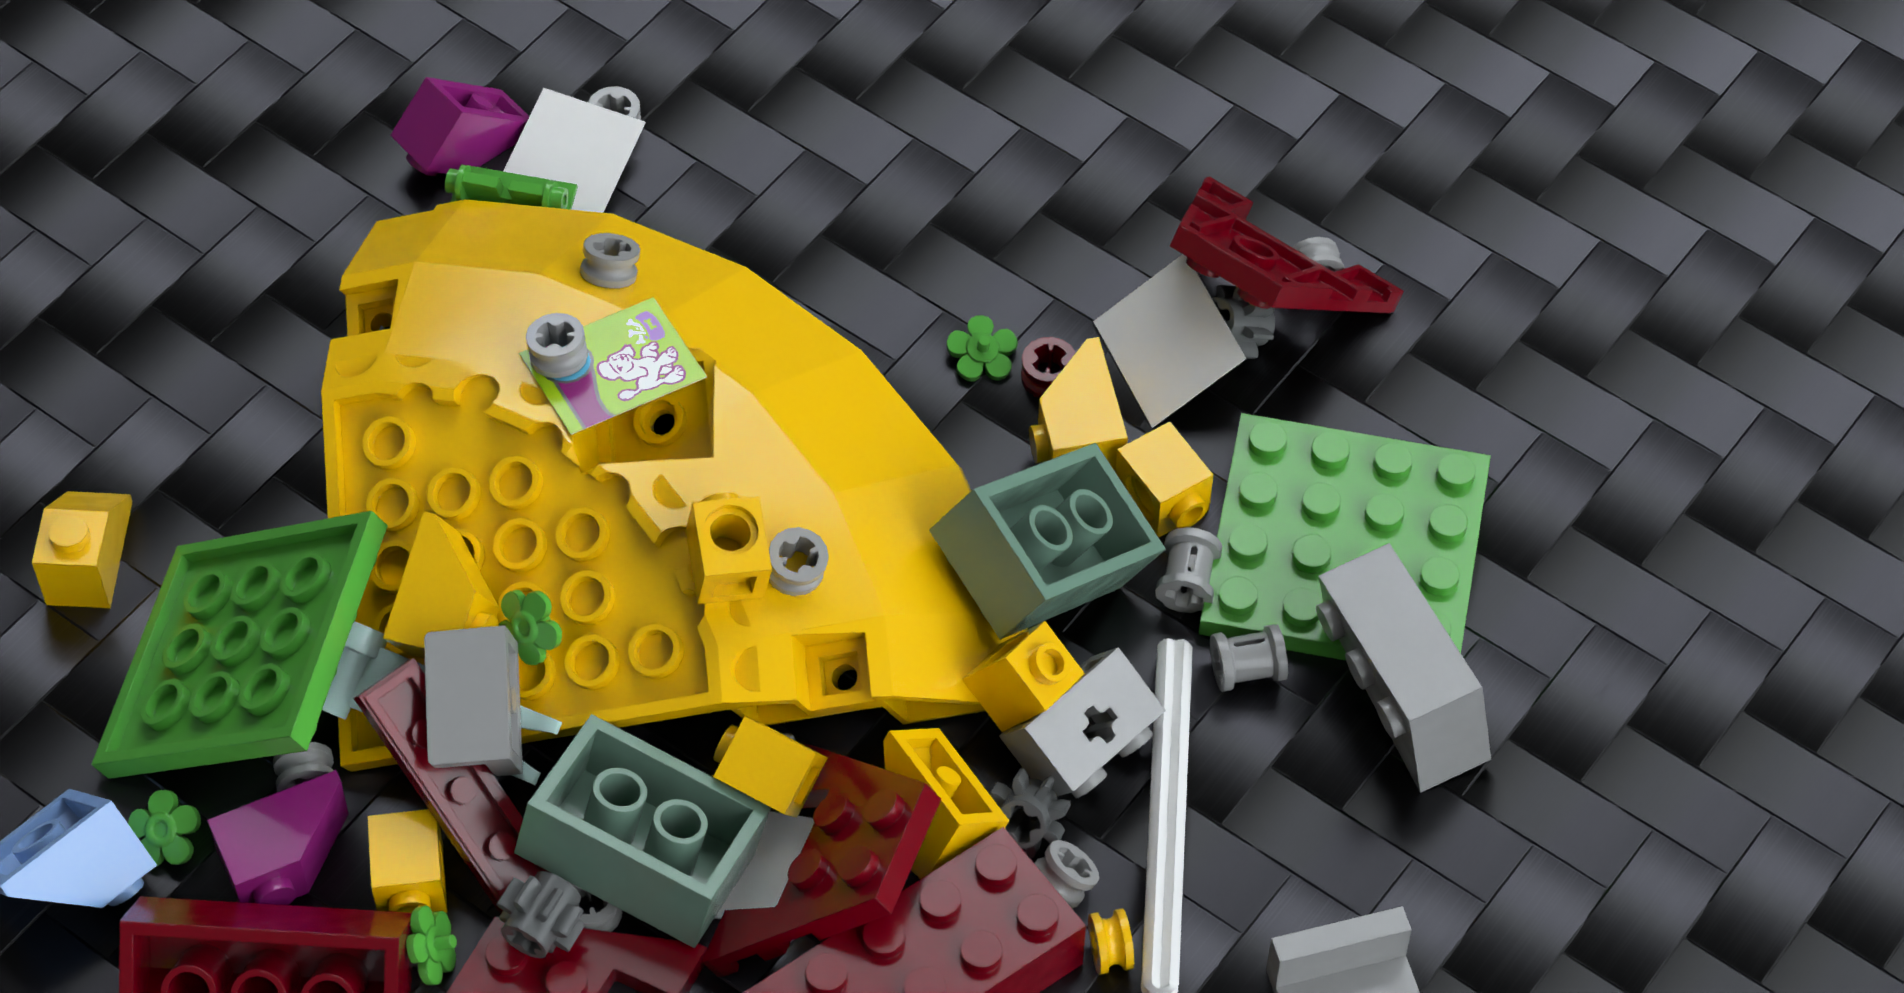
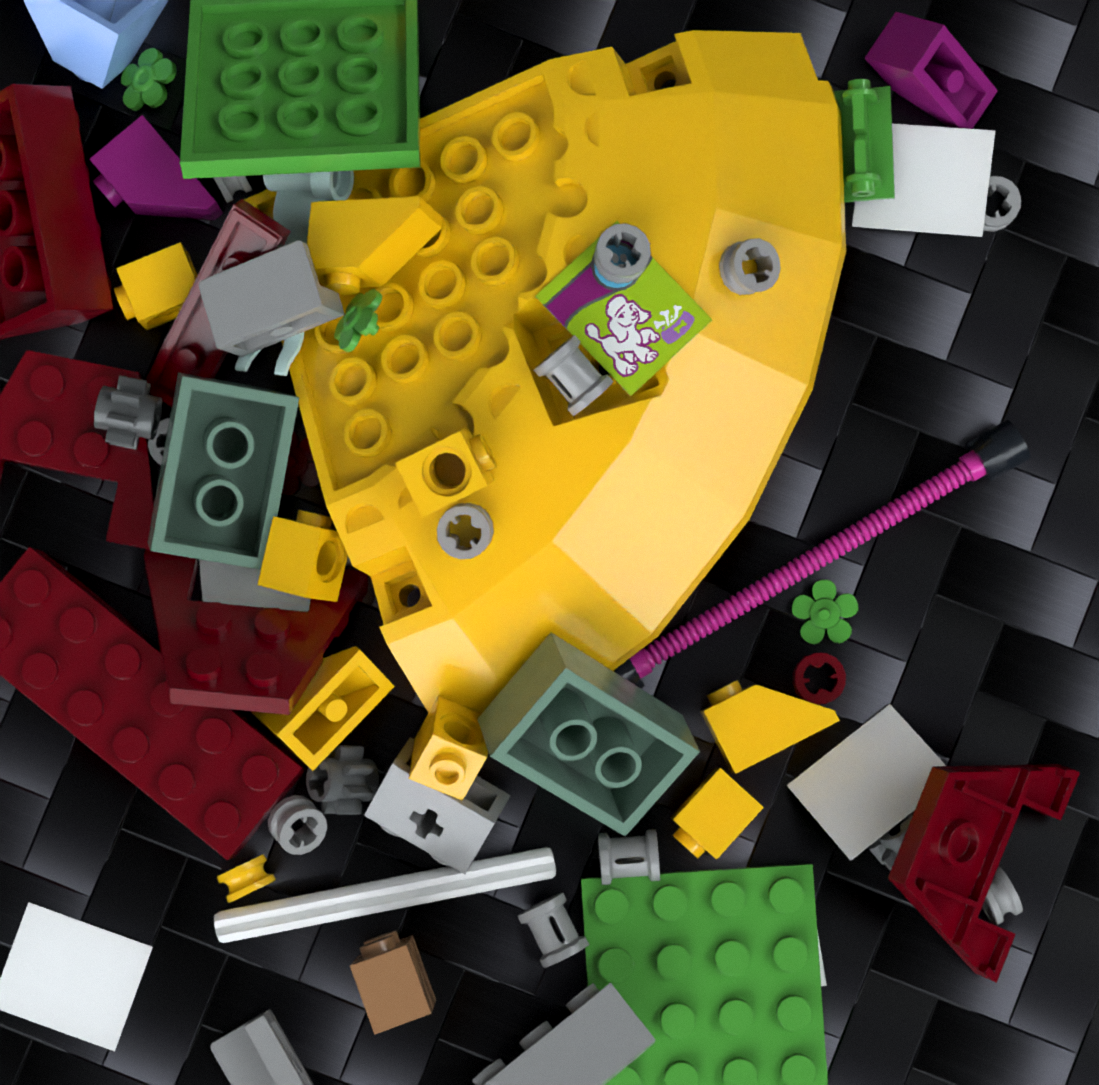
camera: 75 degrees right, 30 degrees up
bright green plant [406,905,457,986] -> none
none -> medium nougat brick [350,930,437,1035]
none -> light grey bush [534,335,613,416]
none -> dark pink hose [614,420,1031,688]

